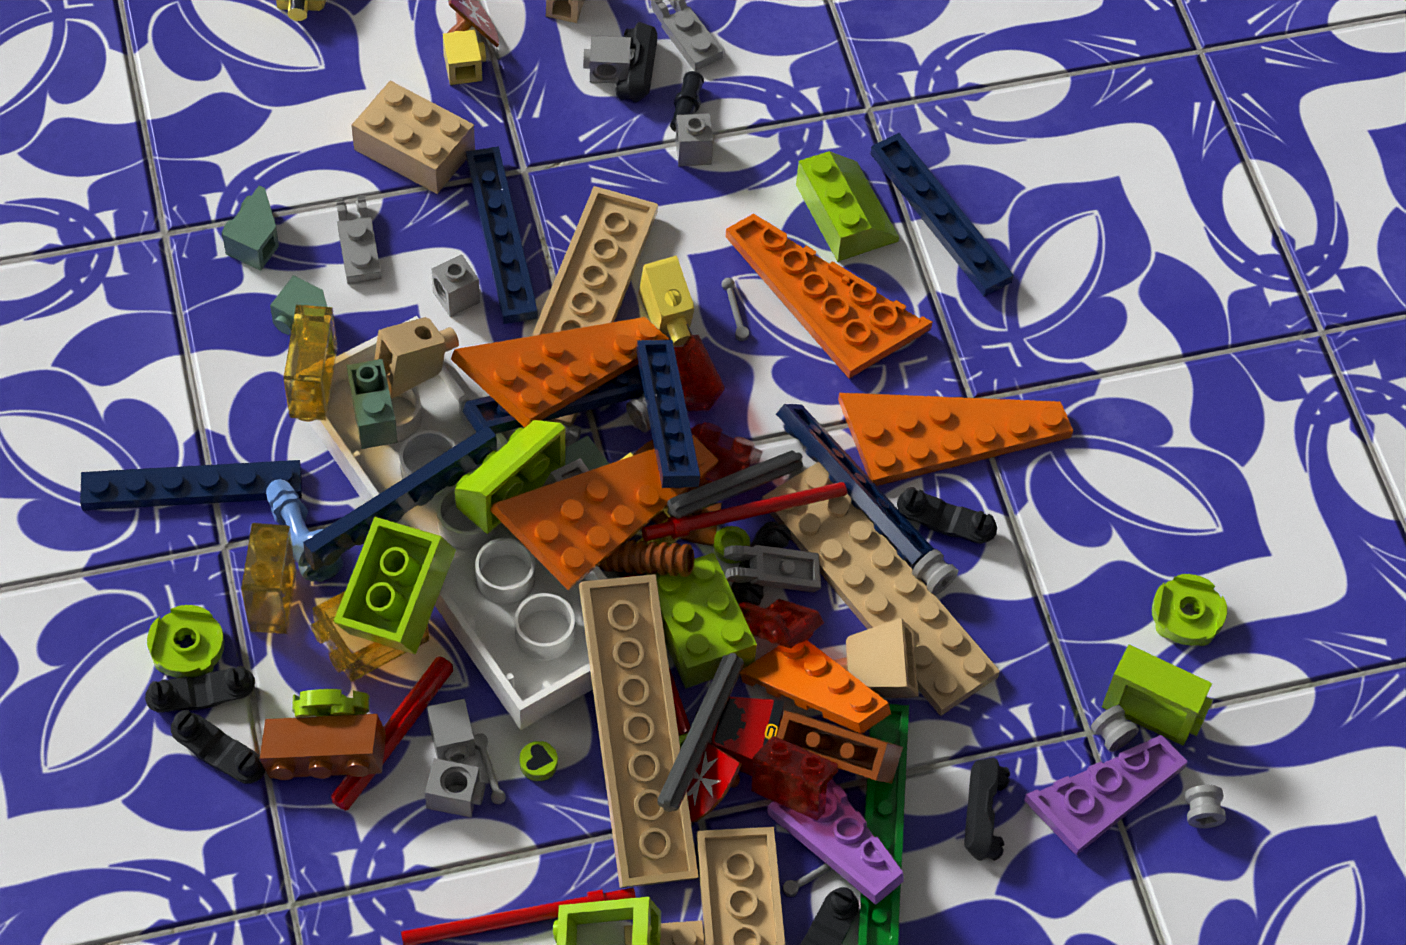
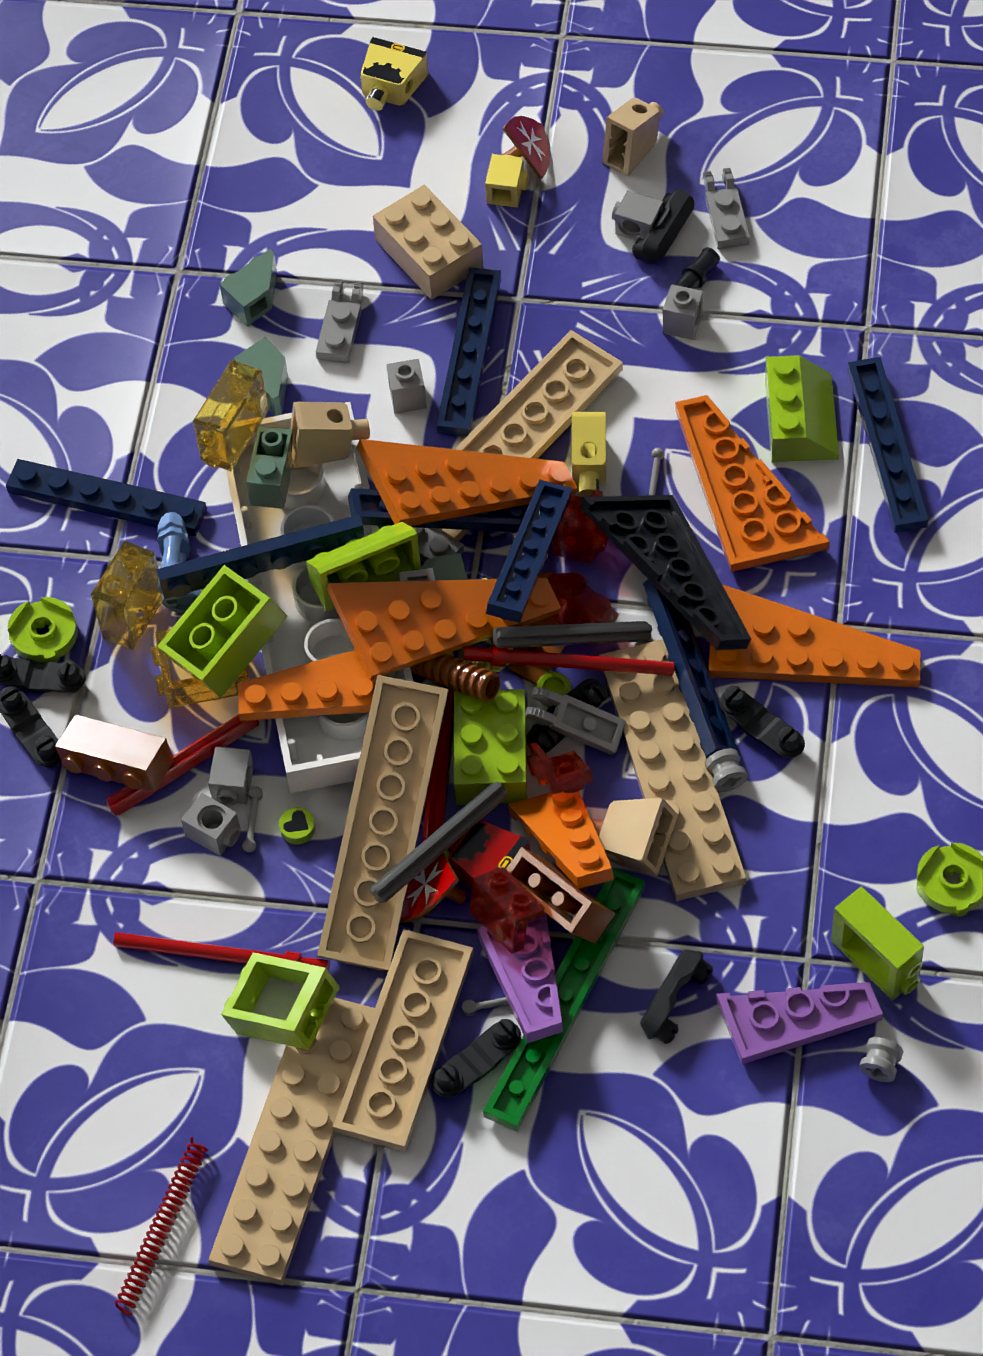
camera: 30 degrees right, 0 degrees up
lime plate [292,689,370,717] -> none
light grey wheel [1091,705,1139,752] -> none
none -> orange wing [238,650,377,721]
none -> black wing [579,495,751,650]

